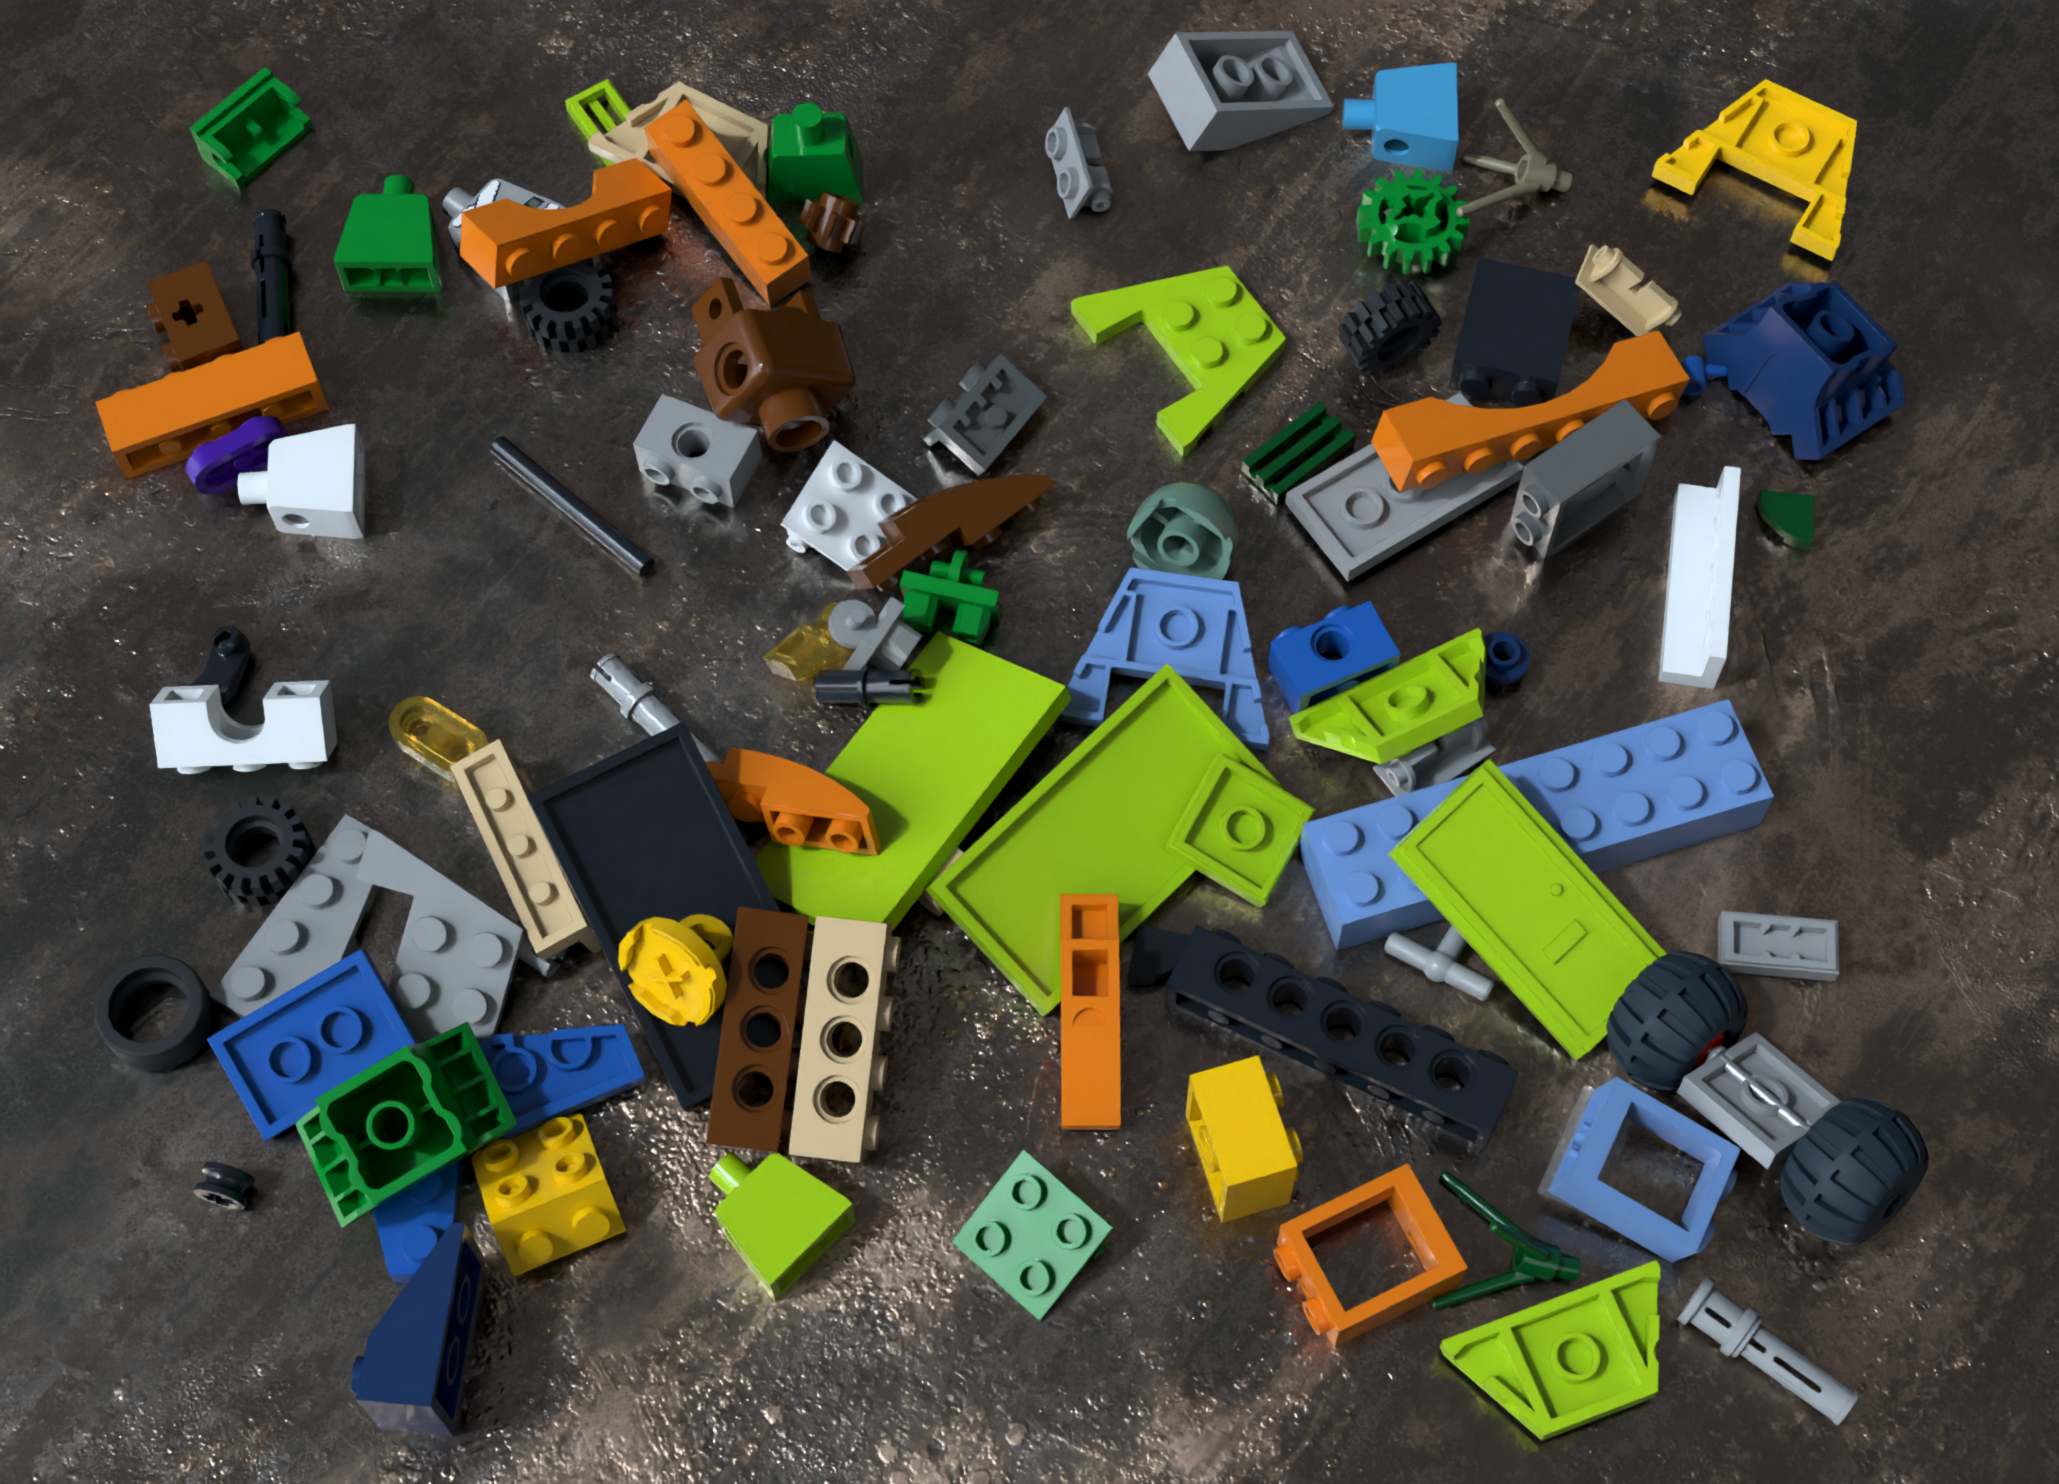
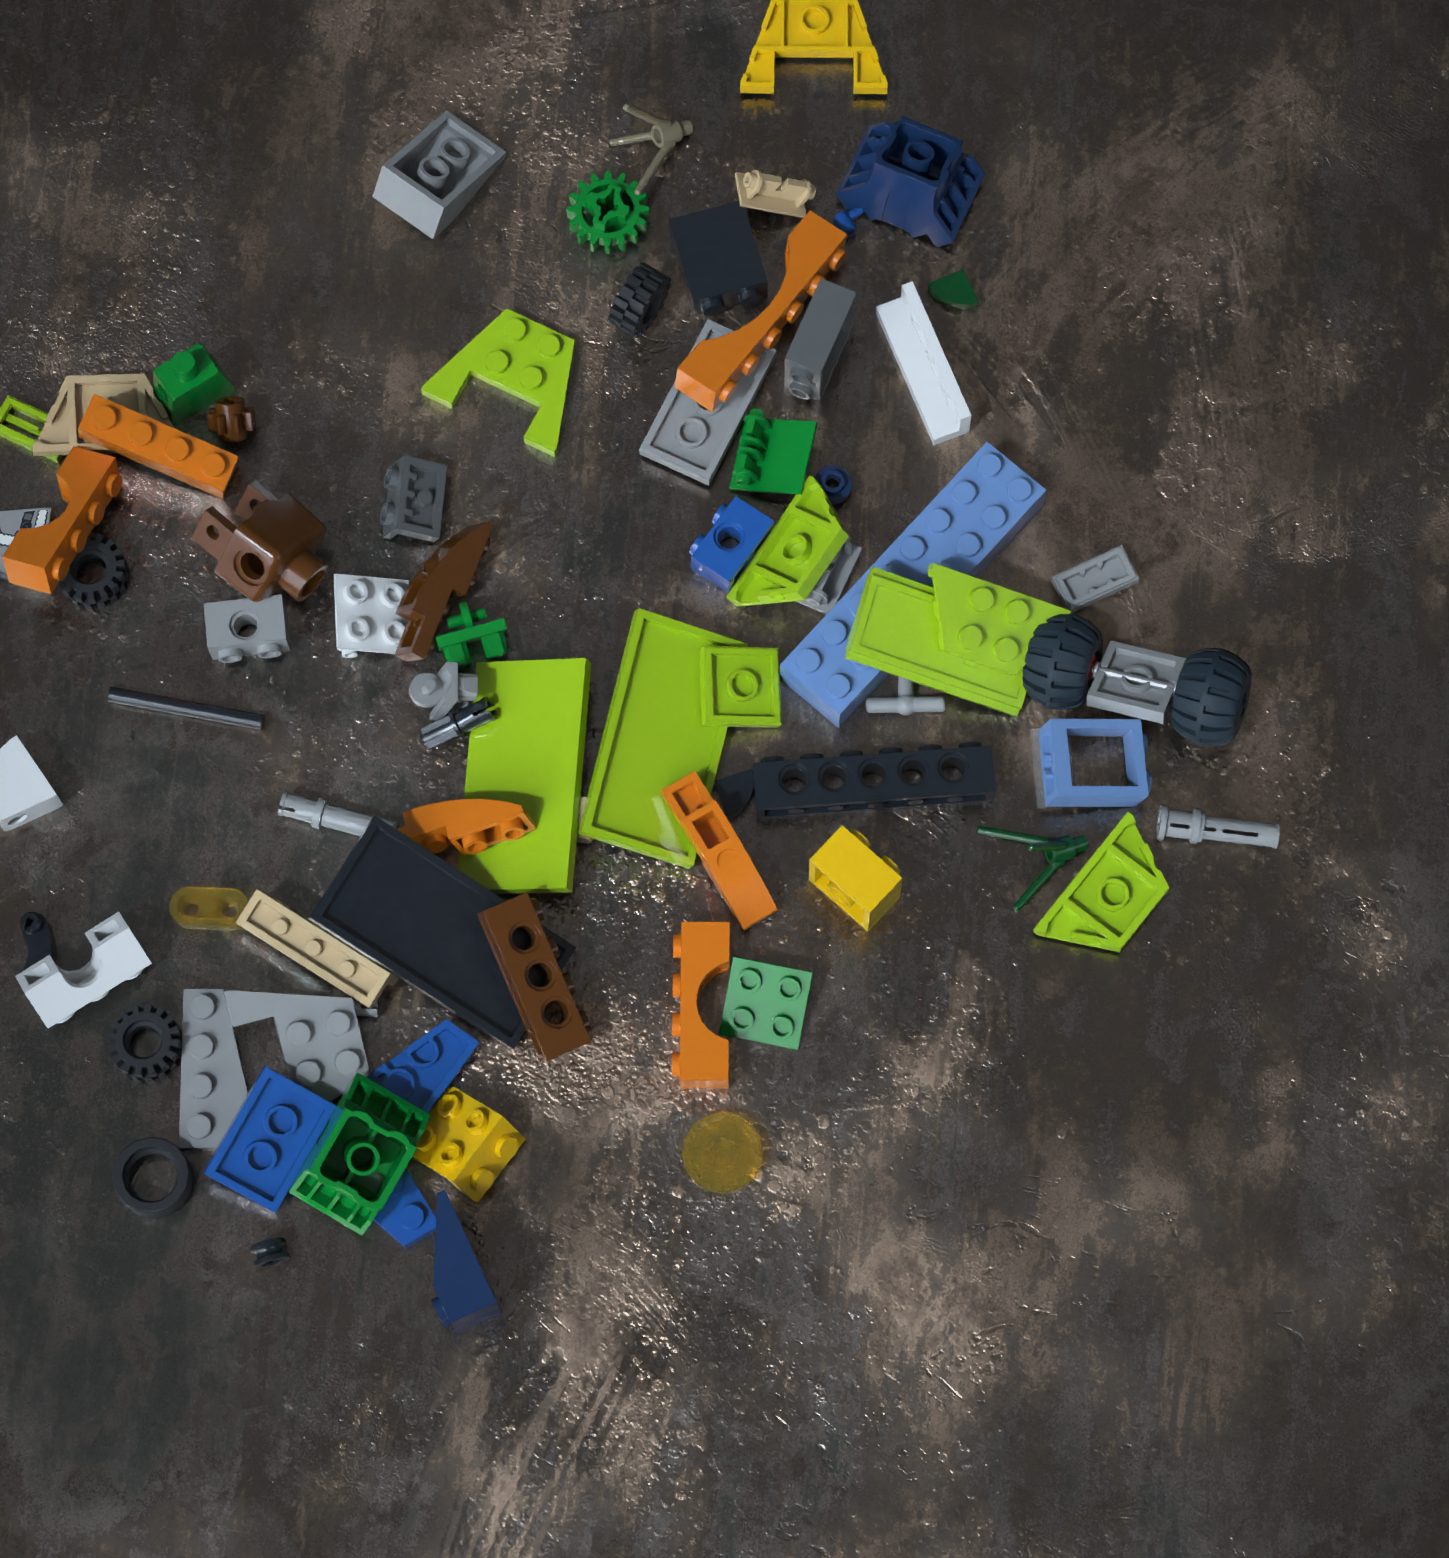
camera: 30 degrees left, 10 degrees up
yellow tile [618,914,733,1026] -> none
lime torso [709,1152,856,1302] -> none
clear yellow plate [762,601,840,682] -> none
tan brick [788,916,901,1163] -> none
light grey hinge [1045,107,1114,220] -> none
medium blue wing [1055,567,1269,751] -> none
sand green cylinder [1127,481,1239,580] -> none
dark green tile [1241,401,1356,504] -> none
orange window [1274,1163,1468,1348] -> none
dark azure torso [1342,63,1459,171] -> none
none -> orange arch [672,922,730,1089]
none -> clear yellow tile [682,1112,763,1195]
none -> green hinge [729,409,818,495]
none -> lime wing [927,563,1071,675]

